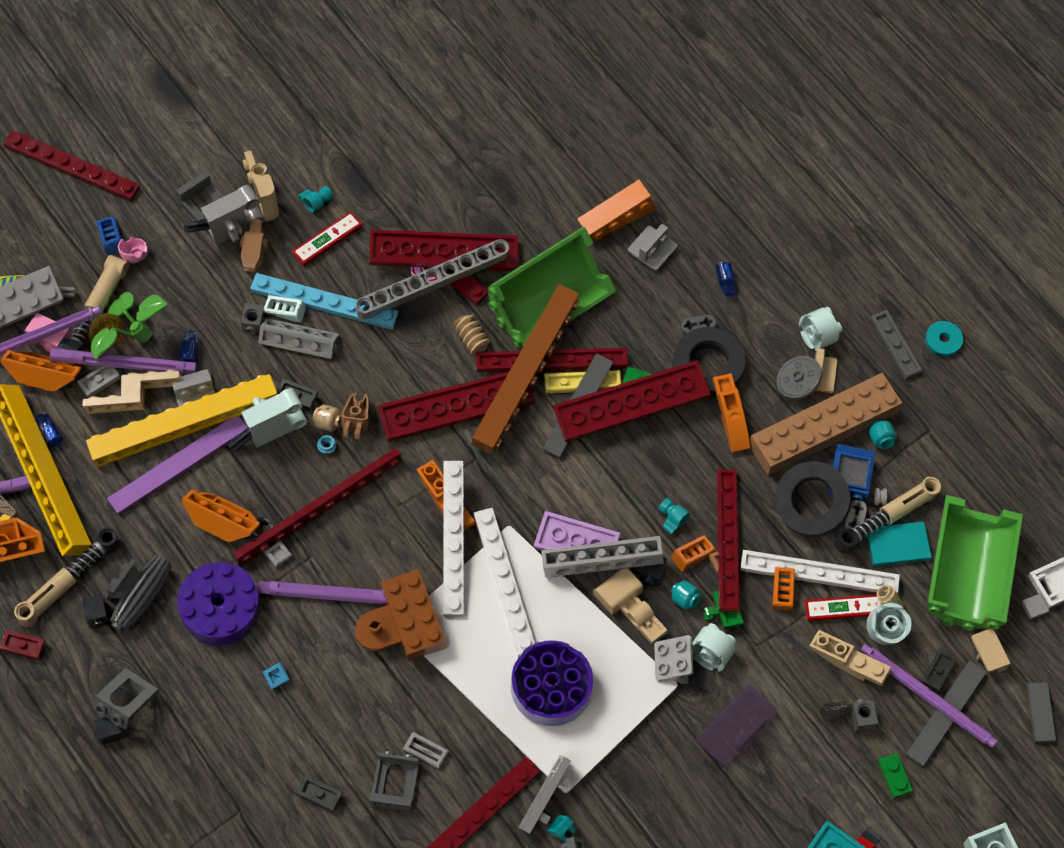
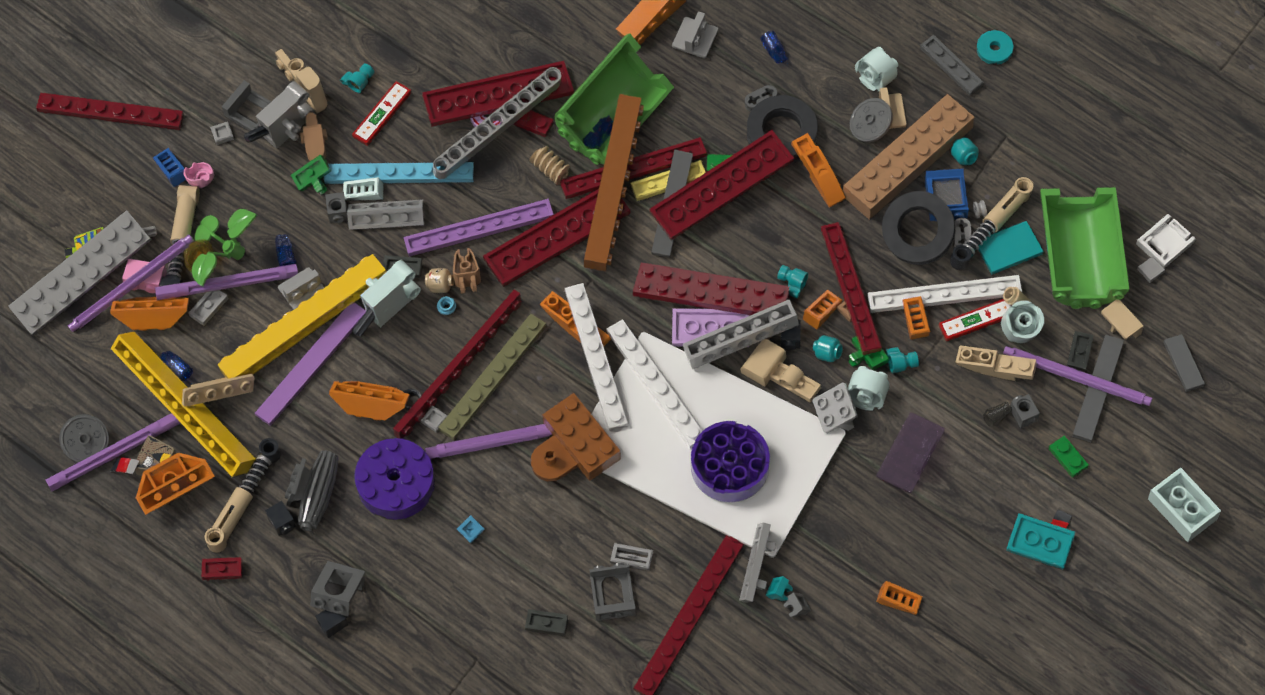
camera: 10 degrees left, 0 degrees up
tan bracket [83,370,183,414] -> none
none -> tan bracket [182,374,254,407]
none -> light grey tile [210,121,234,145]
none -> green plate [291,155,332,194]
none -> medium lavender plate [404,199,553,257]
none -> olive plate [438,314,546,440]
none -> hinge [582,115,613,149]
none -> dark red plate [633,262,790,315]
none -> teal piece [885,347,919,373]

